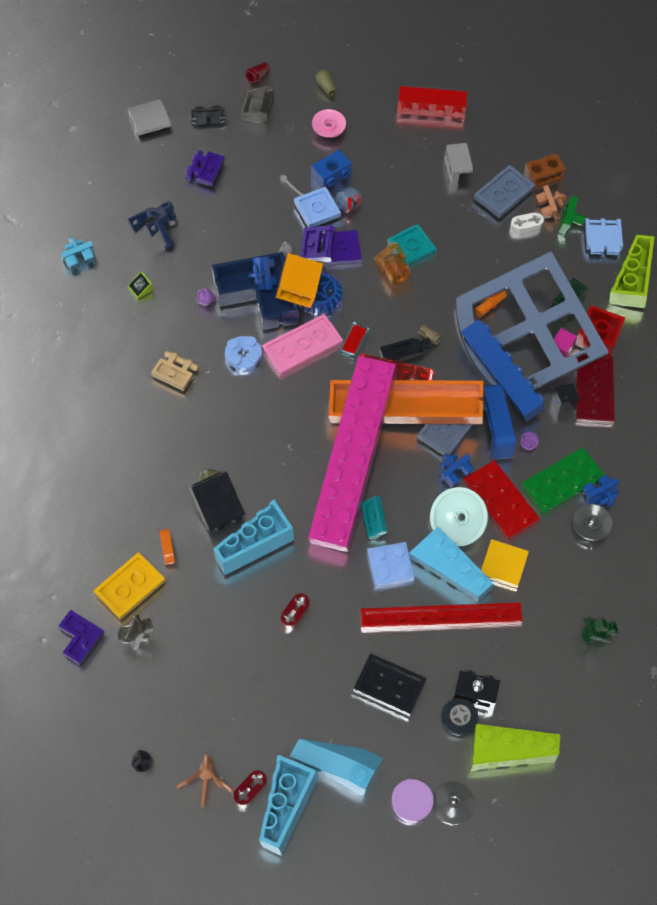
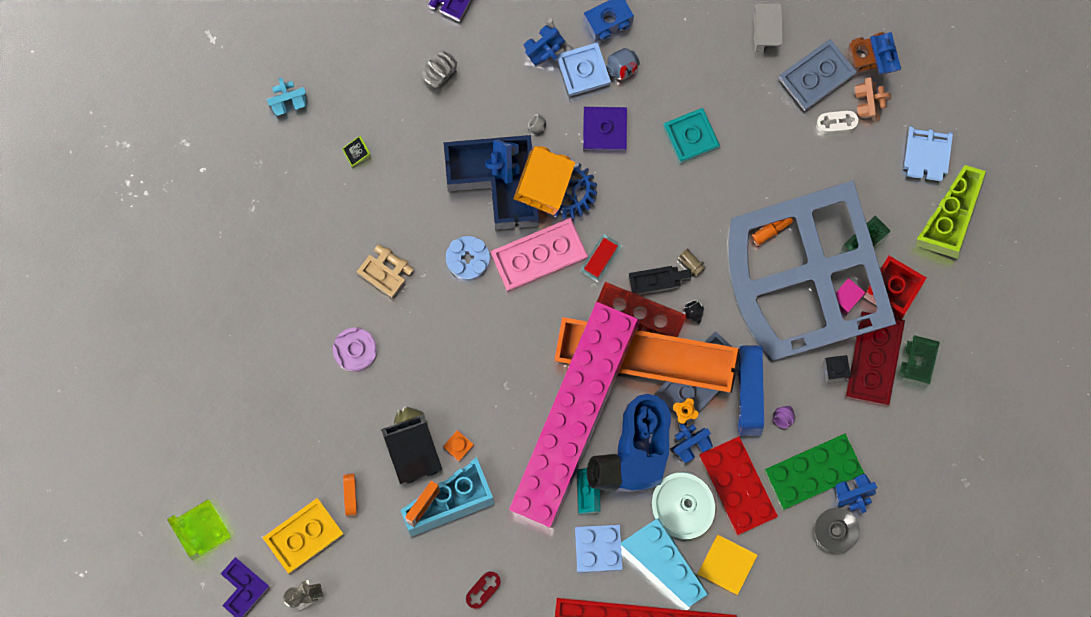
camera: 10 degrees right, 15 degrees up
dark blue piece [128,201,176,248] -> none
medium lavender plate [197,288,216,306] -> none
dark purple plate [300,225,336,262] -> none
clear orange piece [374,242,412,285] -> none
blue brick [461,319,545,422] -> none
green tile [558,196,586,234] -> none
none -> clear neon green bracket [167,499,231,561]
none -> lavender tile [332,327,377,372]
none -> orange tile [405,481,440,527]
none -> light grey gear [422,50,457,88]
none -> orange plate [443,430,474,463]
none -> blue hips [523,25,565,66]
none -> blue piece [587,394,671,492]
none -> light orange plate [673,398,698,424]
none -> black plate [682,300,704,324]
none -> blue hips [870,32,901,75]
none -> clear green brick [899,335,940,388]

